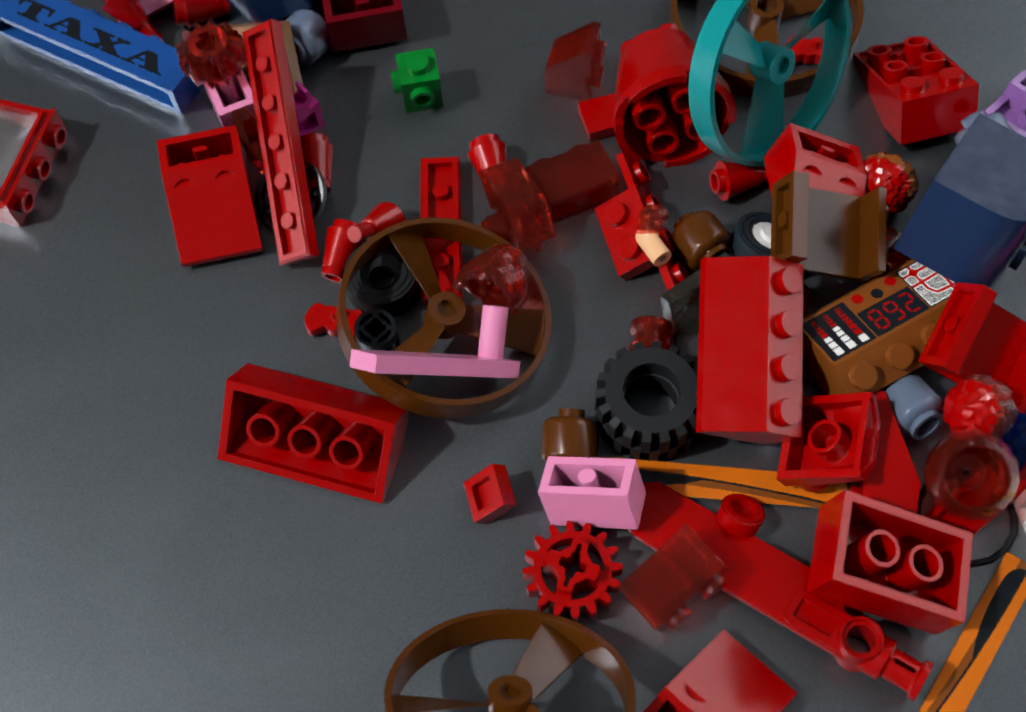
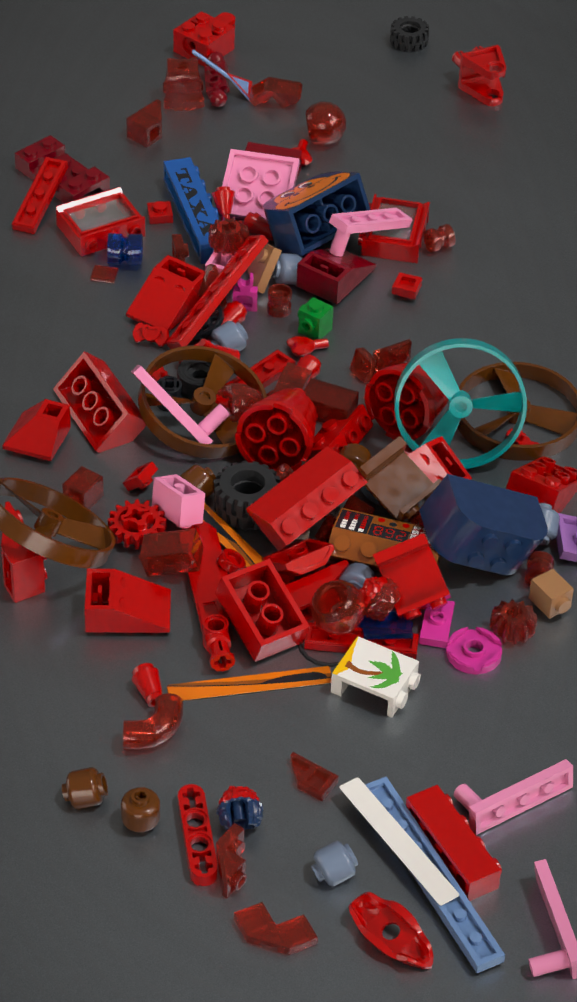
camera: 40 degrees right, 20 degrees down
arm [635,204,672,267] -> none
none -> red slope [2,399,71,461]
none -> clear red brick [62,466,104,509]
none -> clear red piece [90,265,118,284]
none -> clear blue wheel [107,233,143,265]
none -> red piece [132,323,169,347]
none -> red plate [147,201,173,225]
none -> clear red plate [172,234,189,262]
none -> sand blue head [211,321,248,352]
none -> red cone [235,388,318,475]
none -> clear red wheel [267,284,292,318]
none -> red rock [286,336,329,357]
none -> clear red plate [349,347,378,383]

